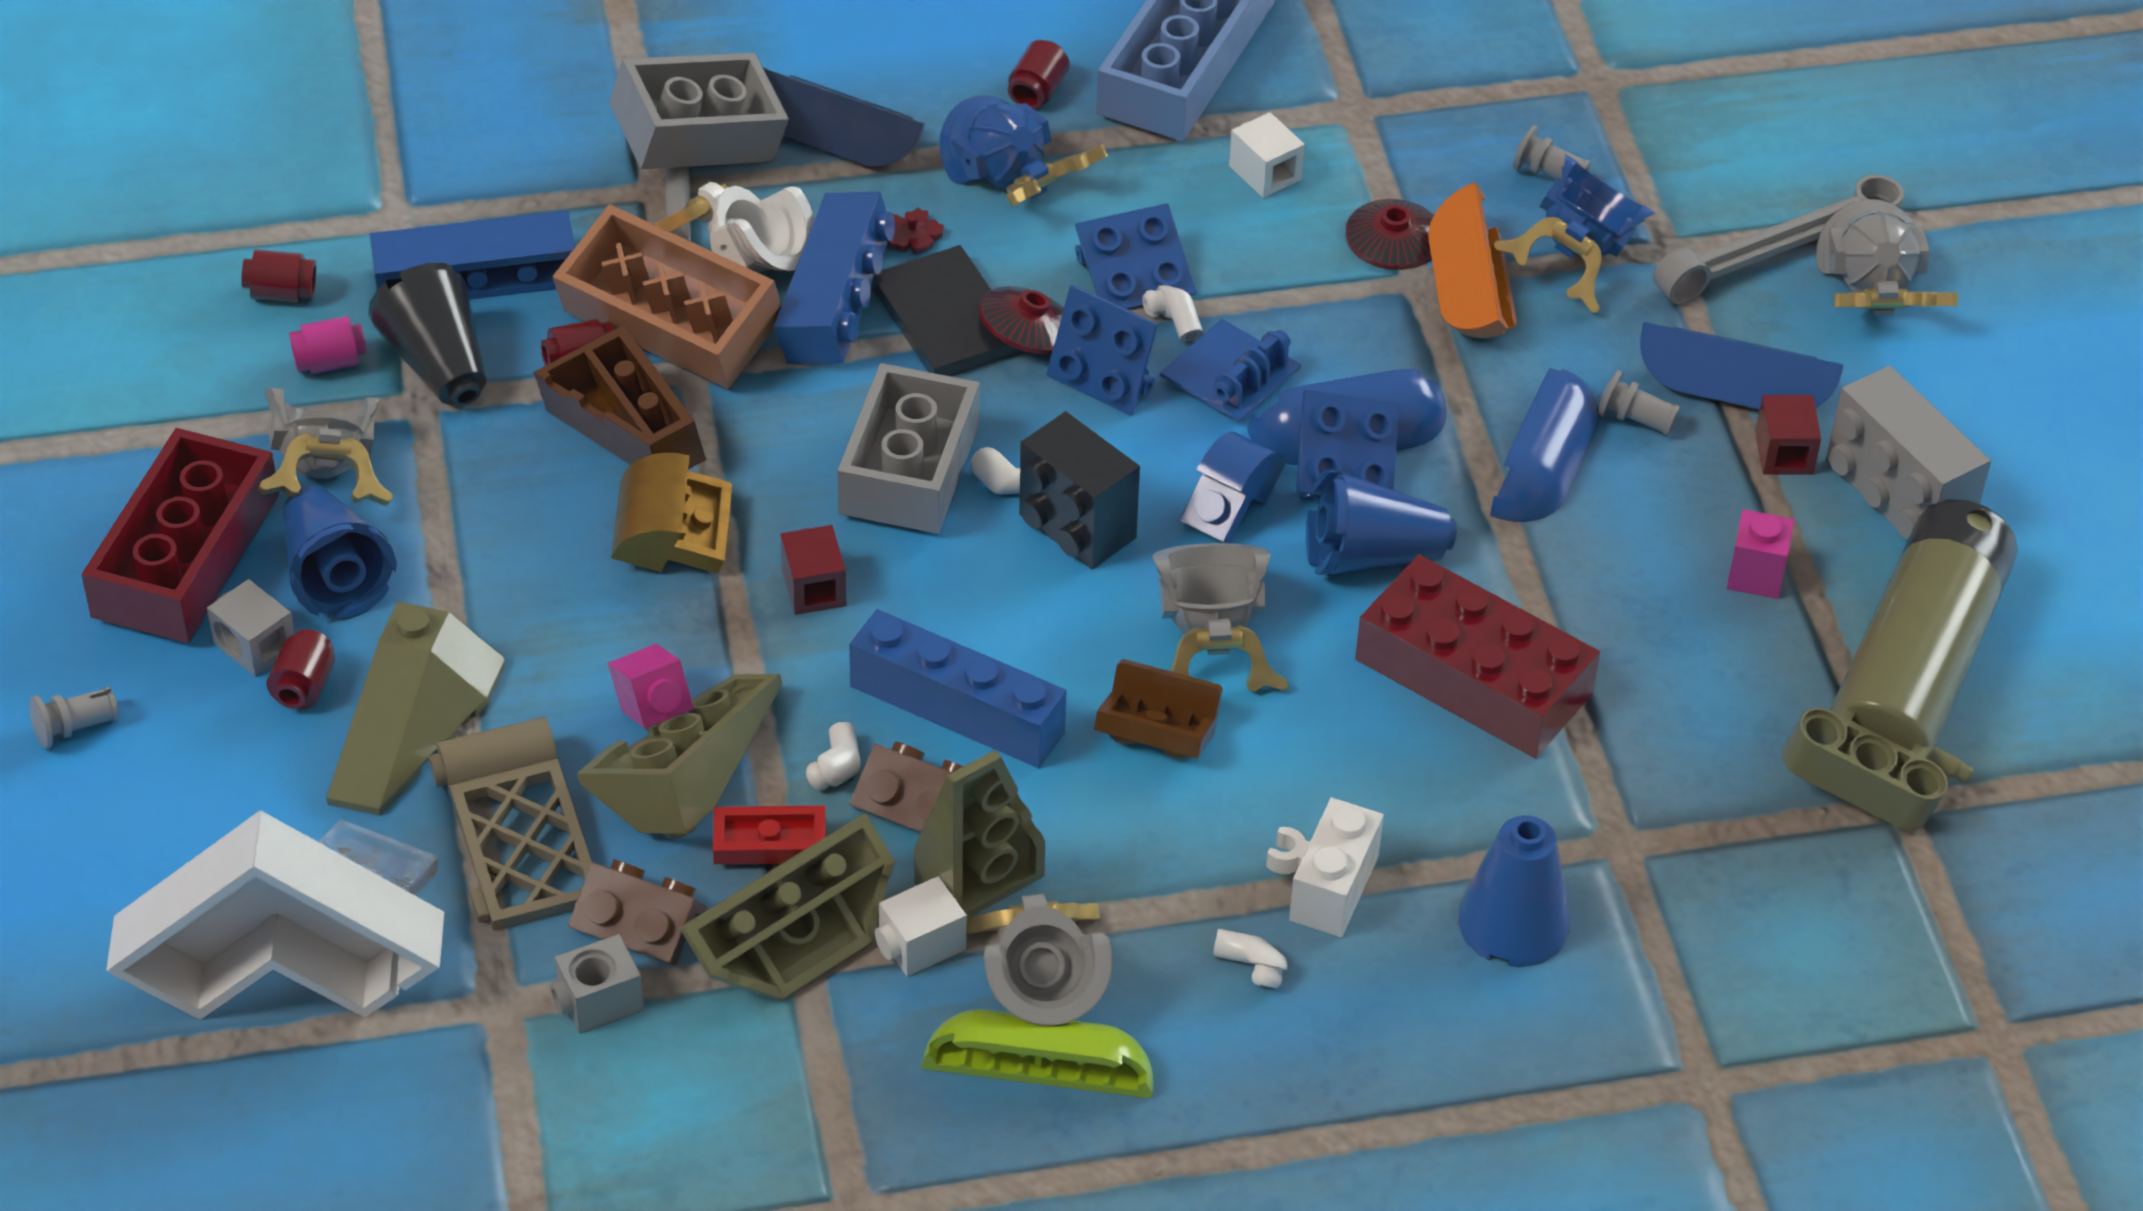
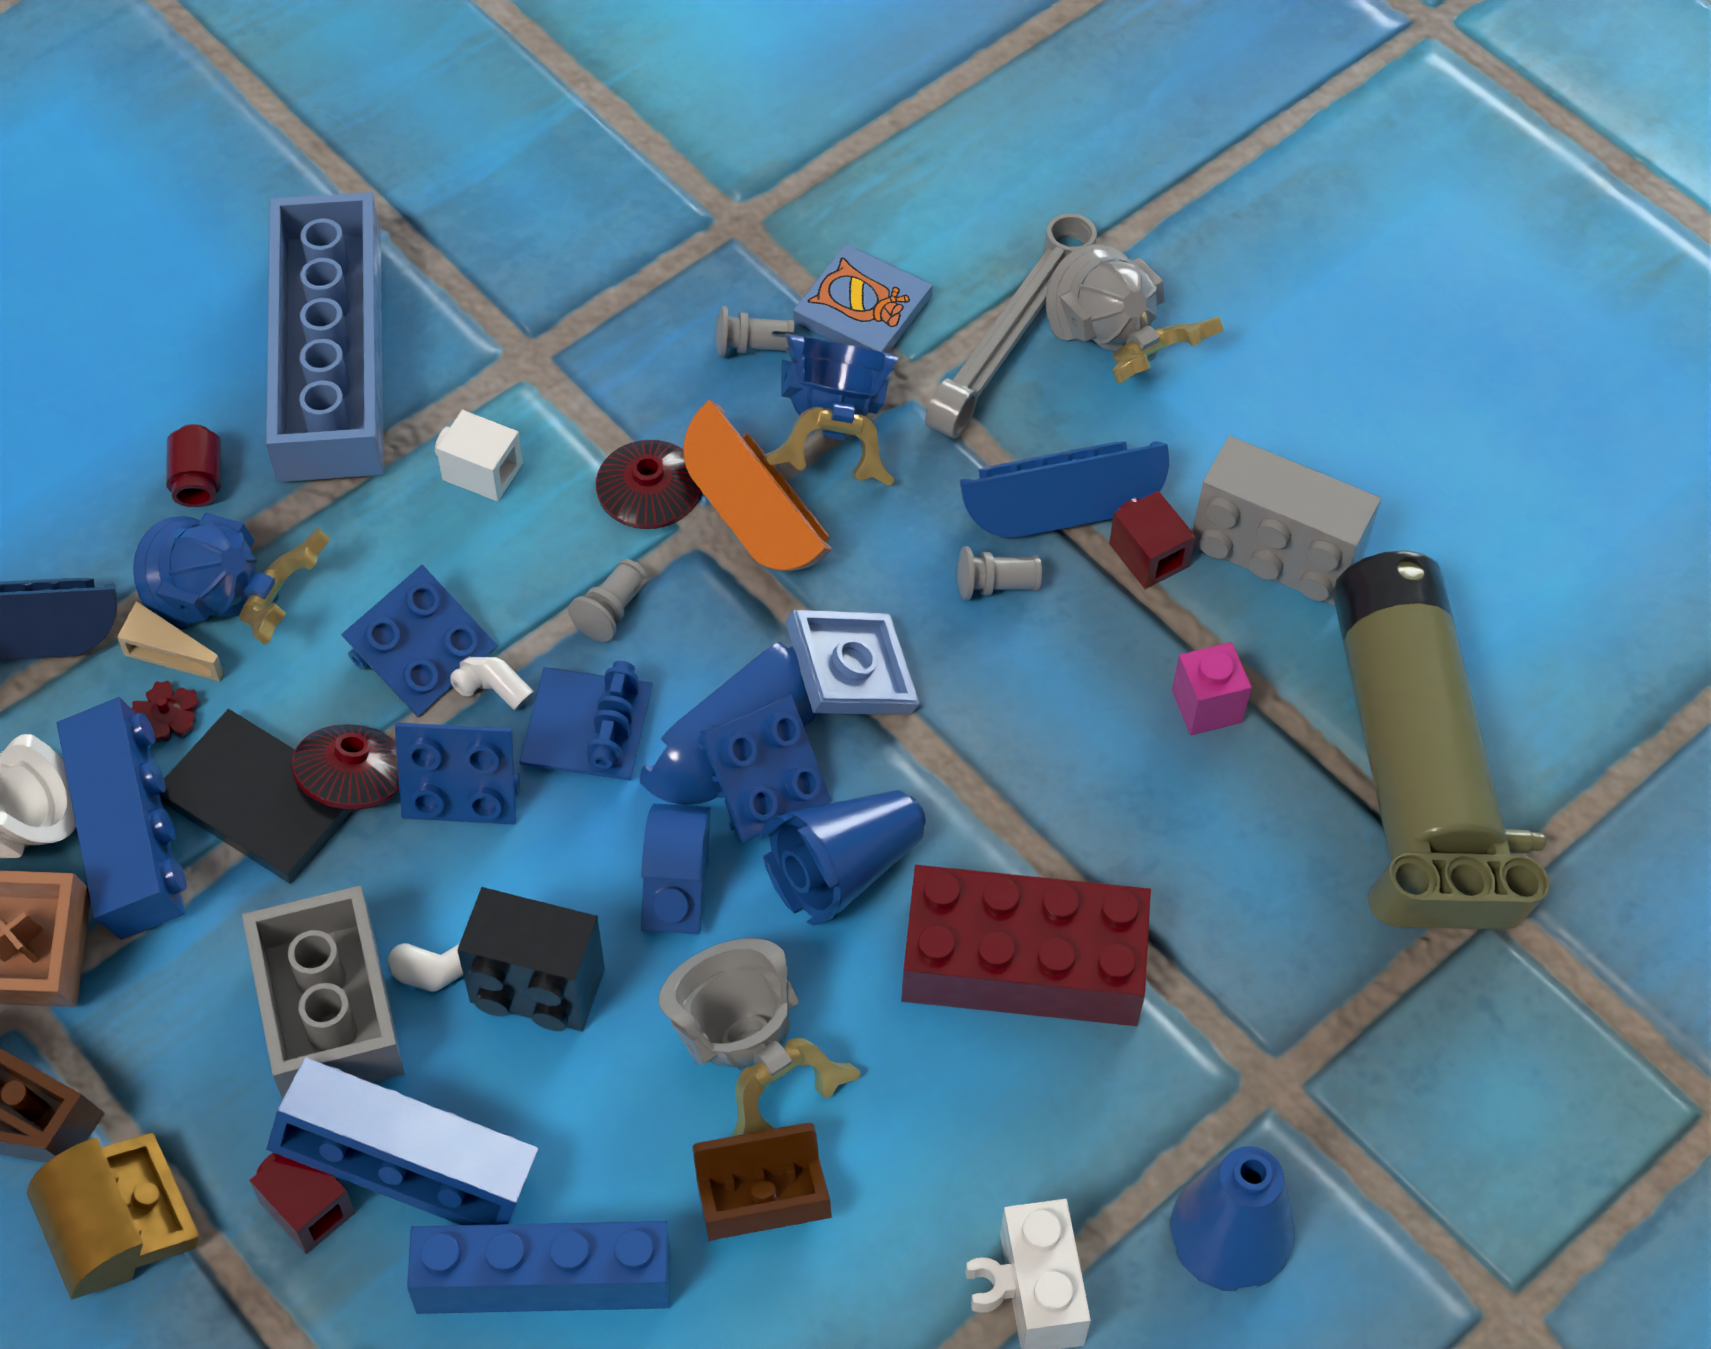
camera: 30 degrees left, 10 degrees up
blue brick [1490,368,1599,522] -> none
none -> tan piece [117,601,224,682]
none -> brick [266,1057,539,1225]
none -> light grey pin [568,559,648,642]
none -> medium blue tile [785,610,919,715]
none -> medium blue tile [793,244,933,353]

